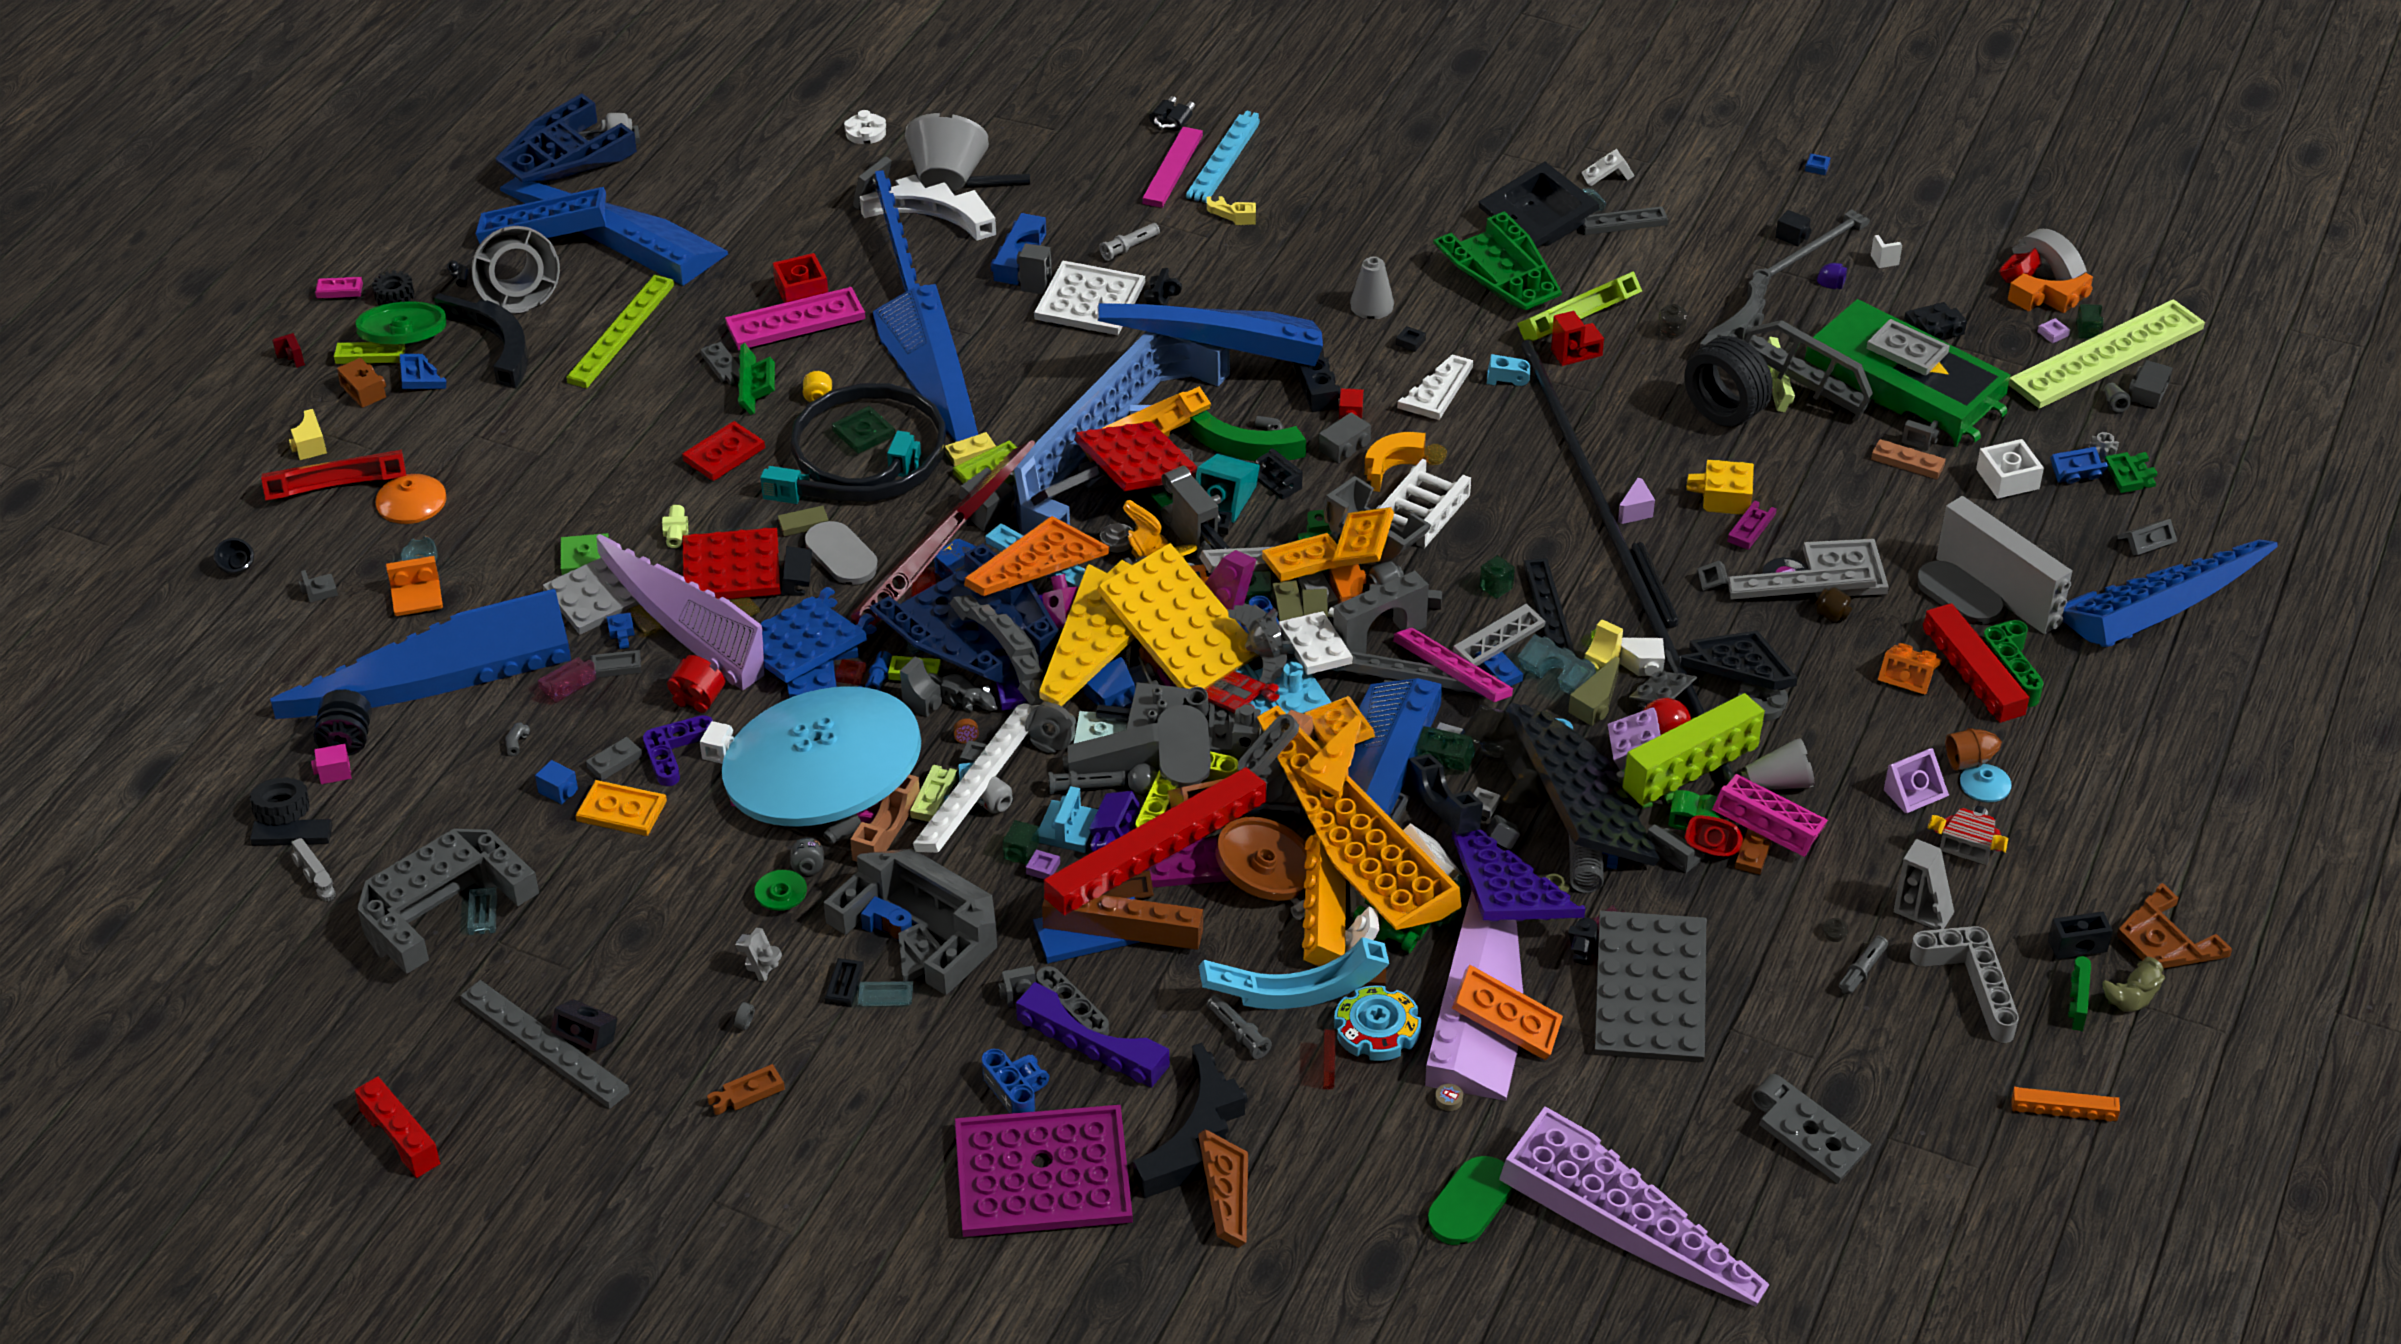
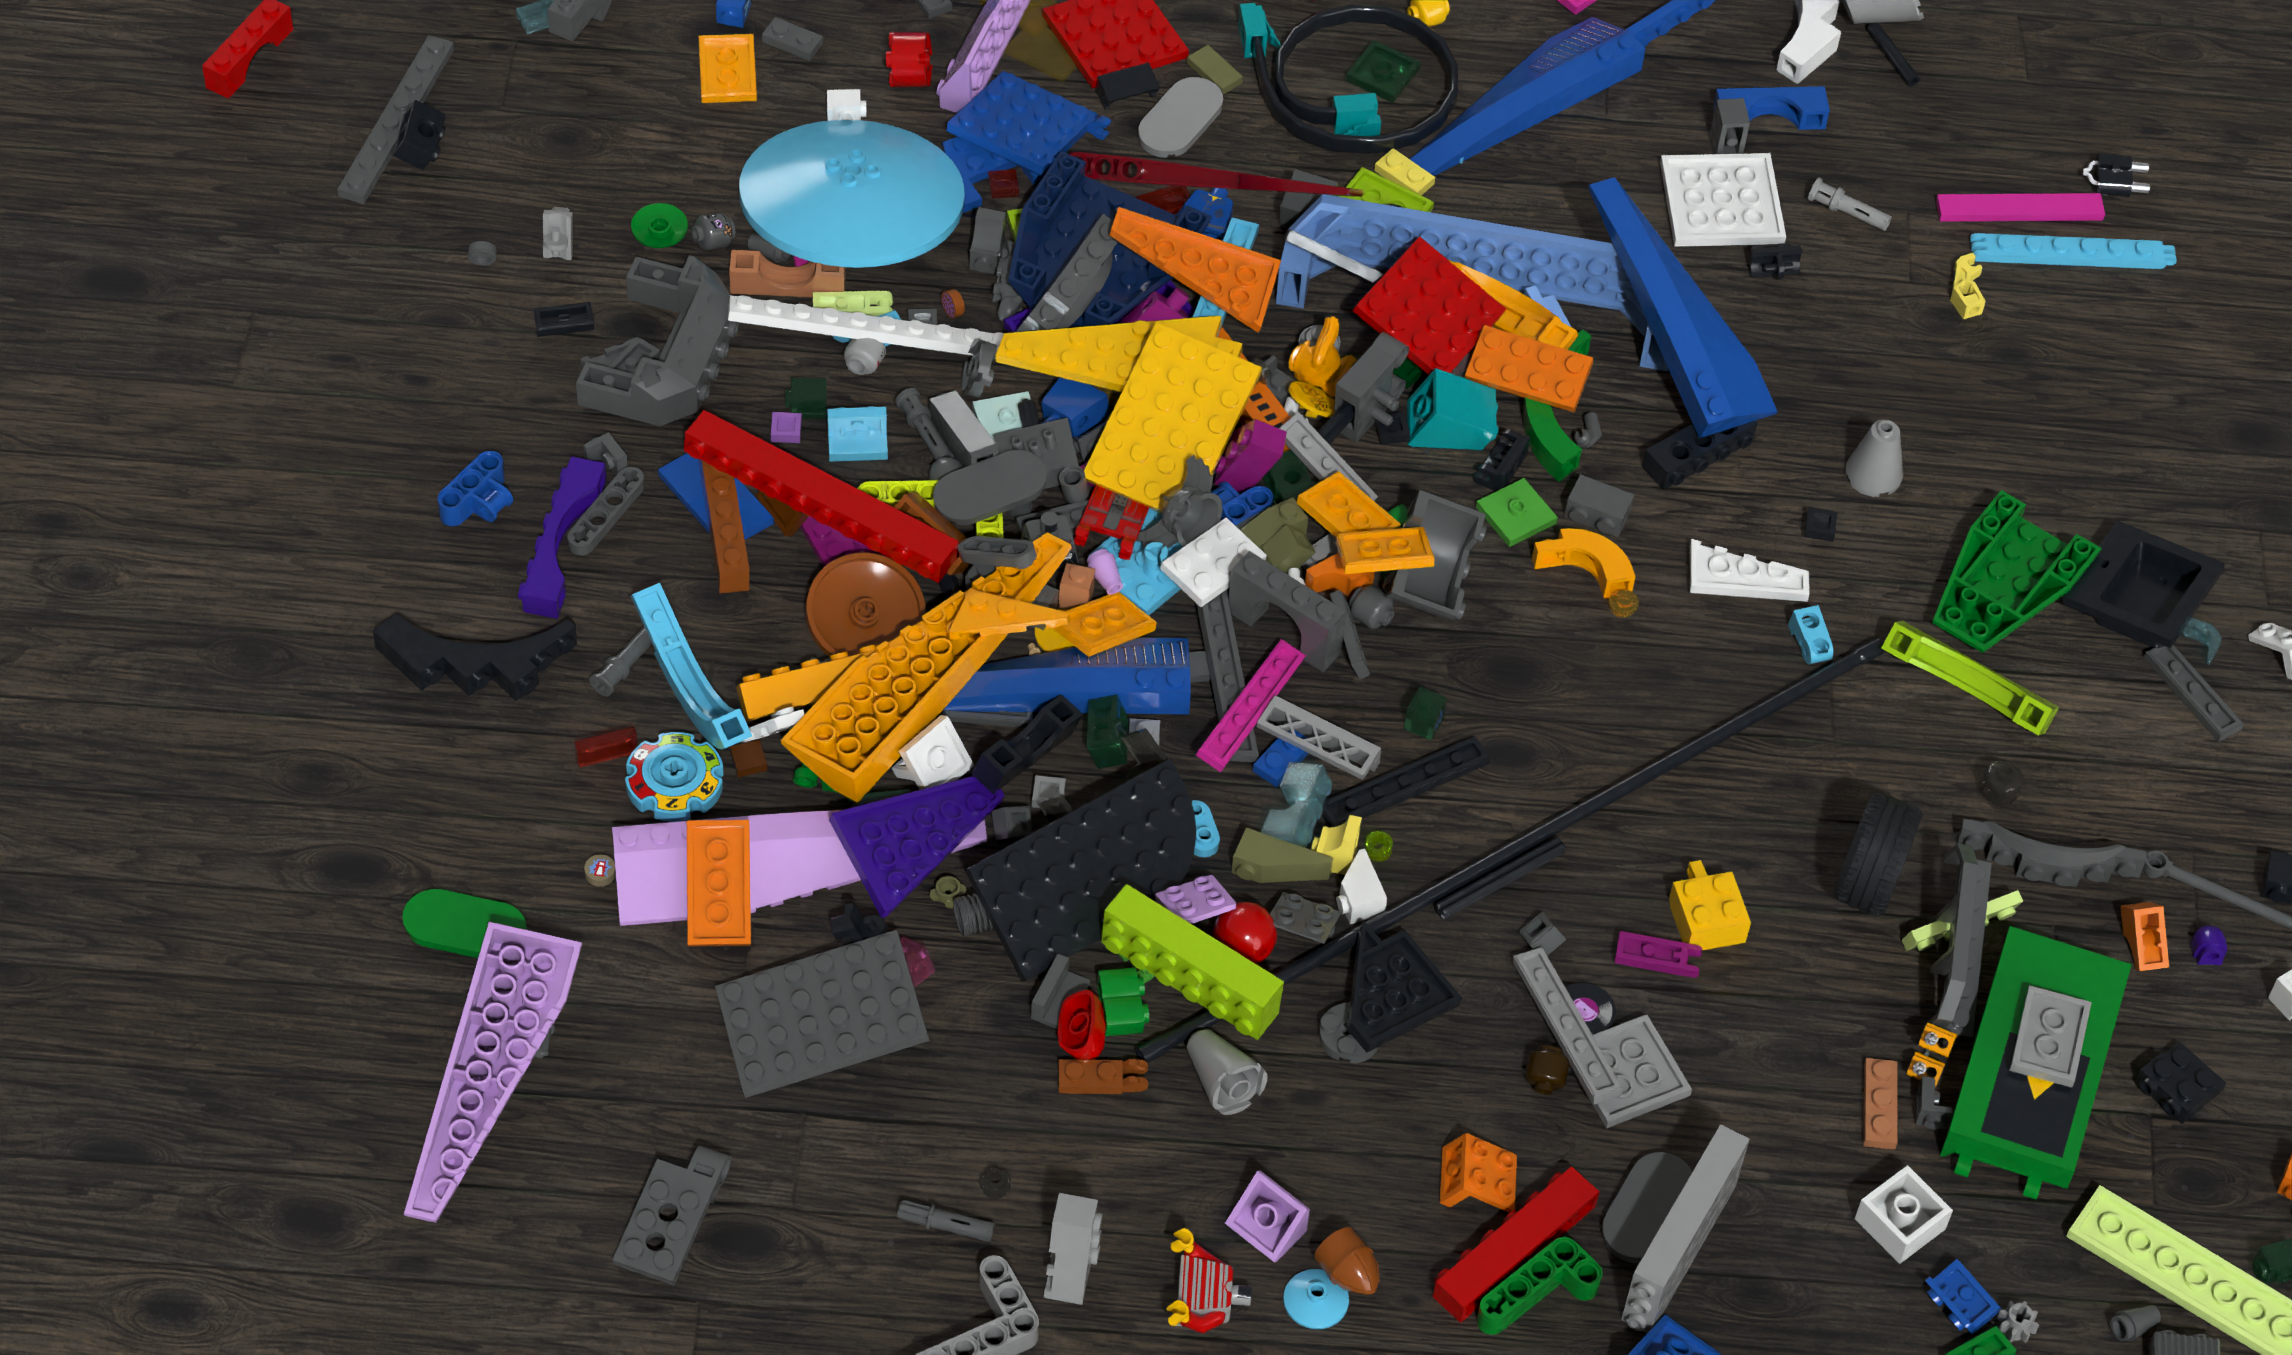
camera: 65 degrees right, 10 degrees up
dark purple beam [643,715,713,787] -> none
dark orange plate [707,1064,785,1115] -> none
clear light blue tile [858,981,913,1006] -> none
blue leg [861,896,912,940] -> none
blue pin [865,651,892,691] -> none
magenta plate [955,1105,1133,1237] -> none
dark purple brick [1089,791,1142,852] -> none
dark orange wing [1198,1129,1248,1248] -> none
red brick [1339,388,1364,420] -> none
white fence [1376,459,1471,549] -> none
red brick [1551,310,1604,366] -> none
lavender slope [1618,478,1655,524] -> none
dark pink fence [1712,774,1828,857] -> none
lavender tile [2037,318,2070,344] -> none
none -> lavender cone [1087,549,1123,595]
none -> orange plate [1465,325,1593,412]
none -> bright green plate [1476,478,1558,547]
none -> light orange piece [1906,1022,1957,1087]
none -> orange arch [2121,902,2169,971]

